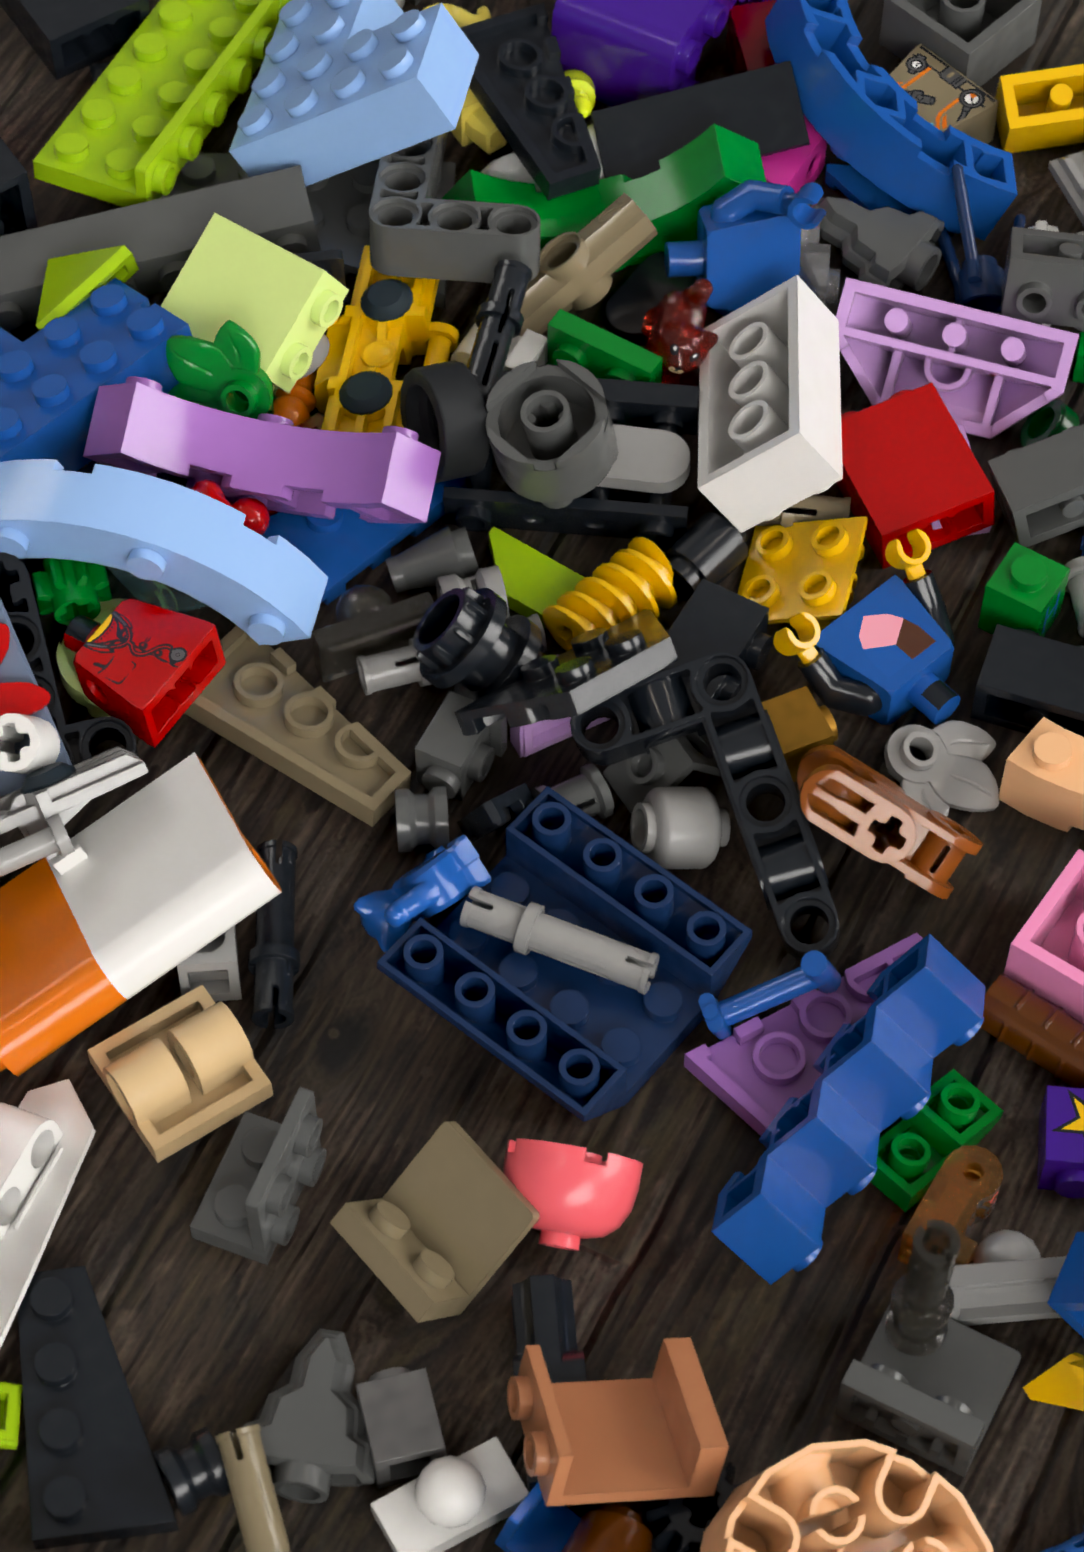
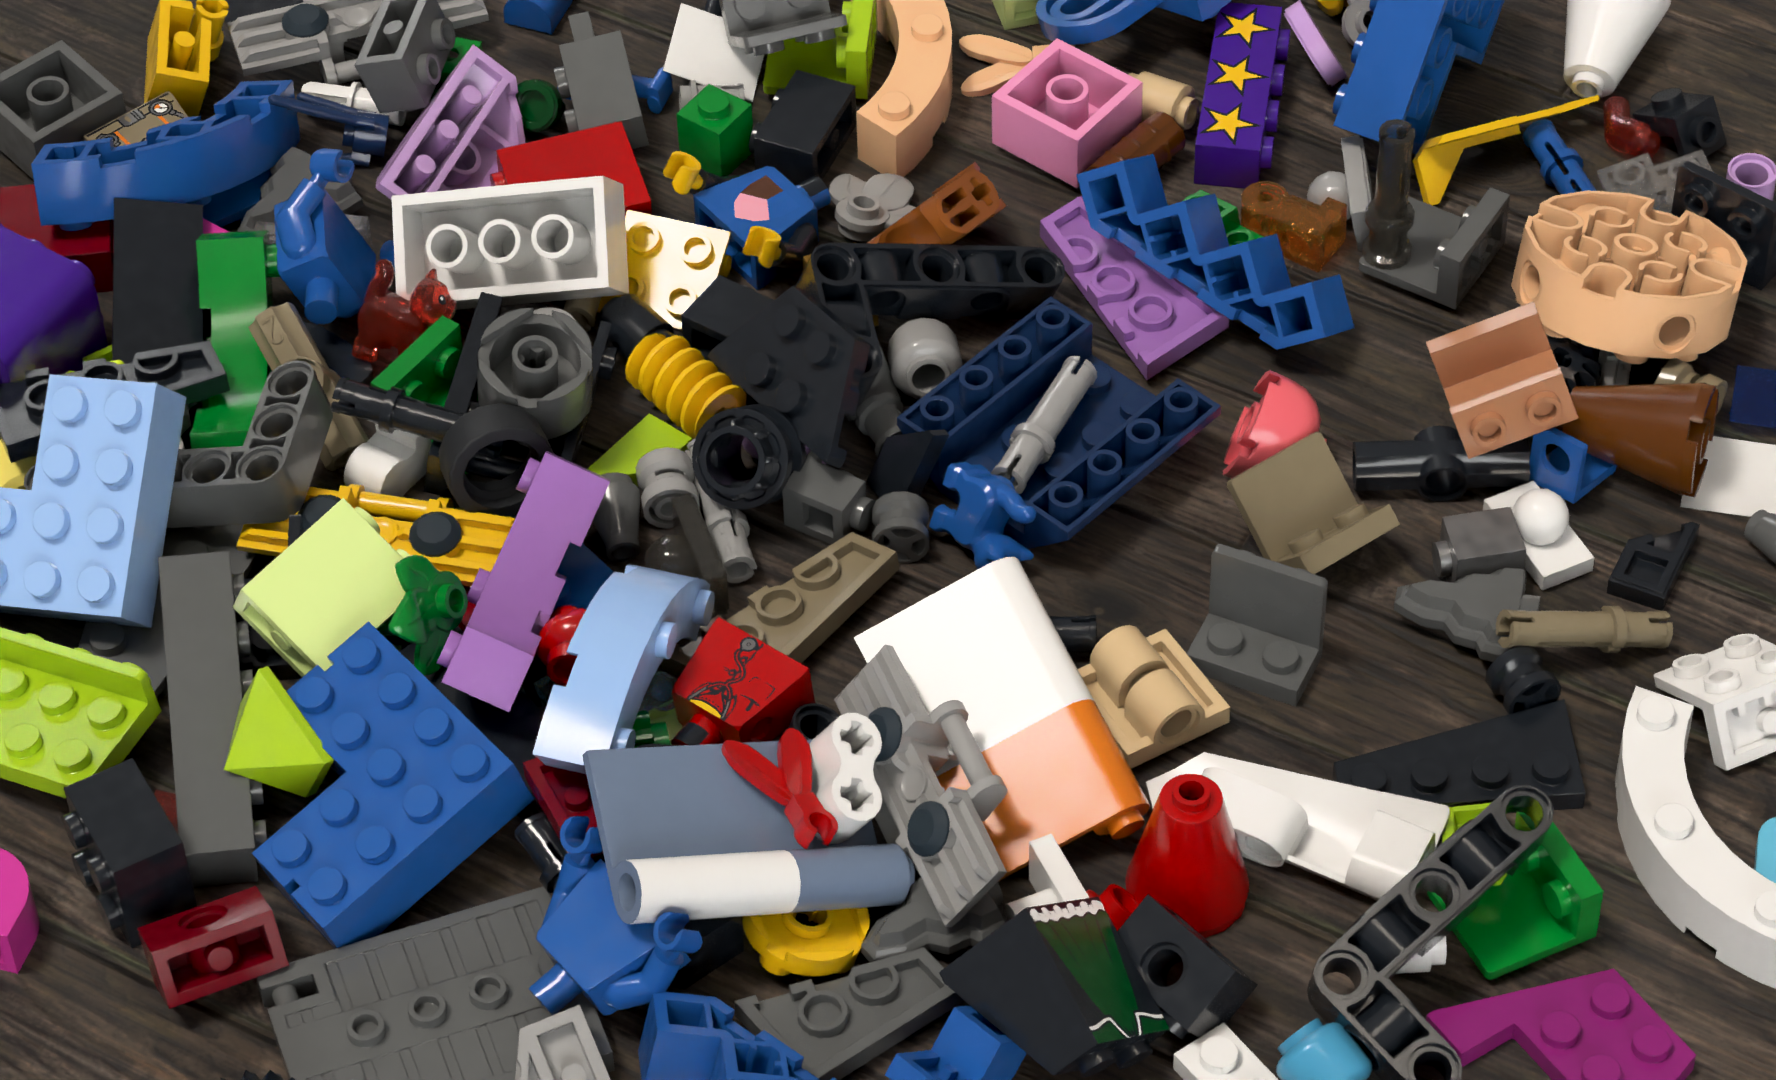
camera: 85 degrees left, 10 degrees down
blue piece [698,950,841,1041] -> none

